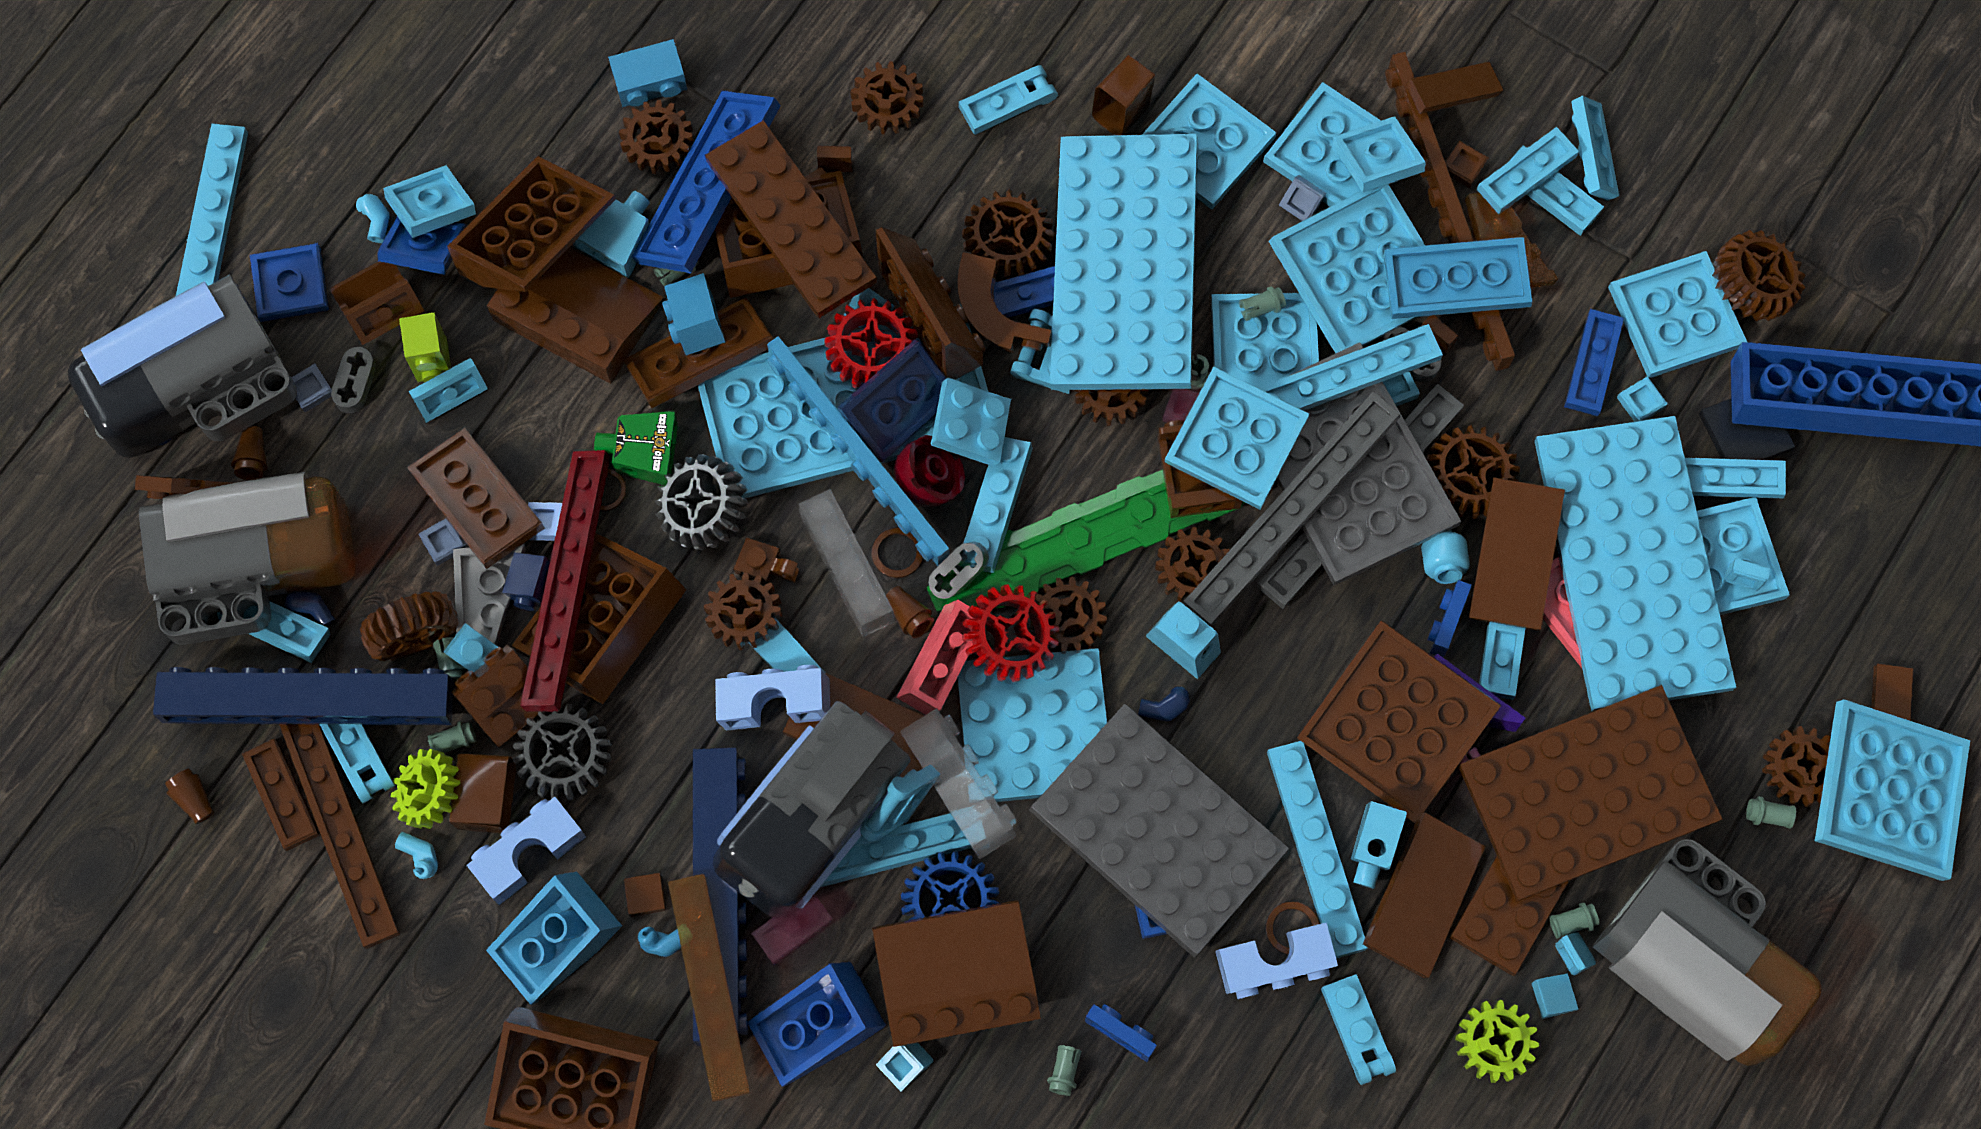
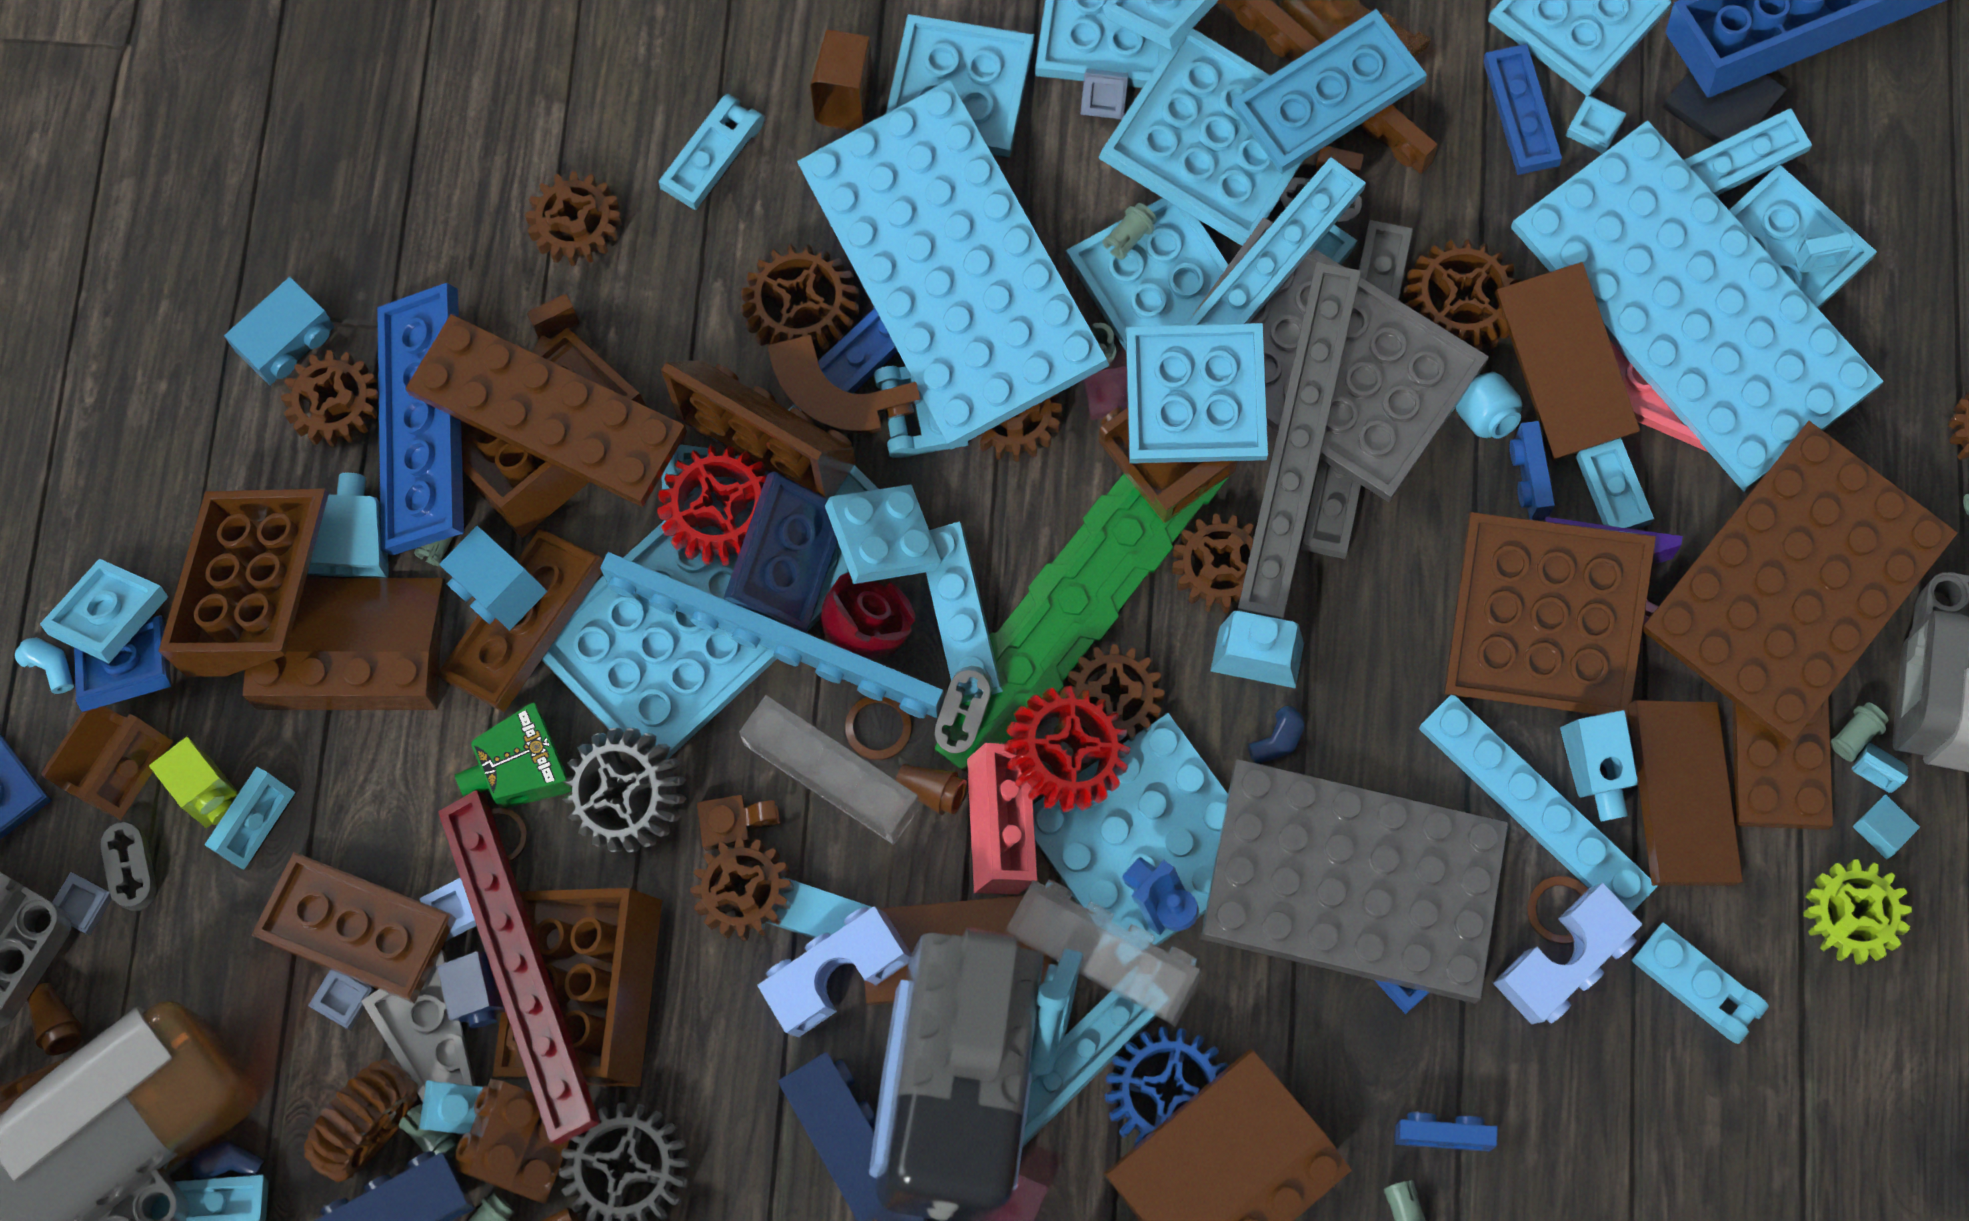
camera: 25 degrees left, 0 degrees up
none -> blue hips [1122,857,1199,935]

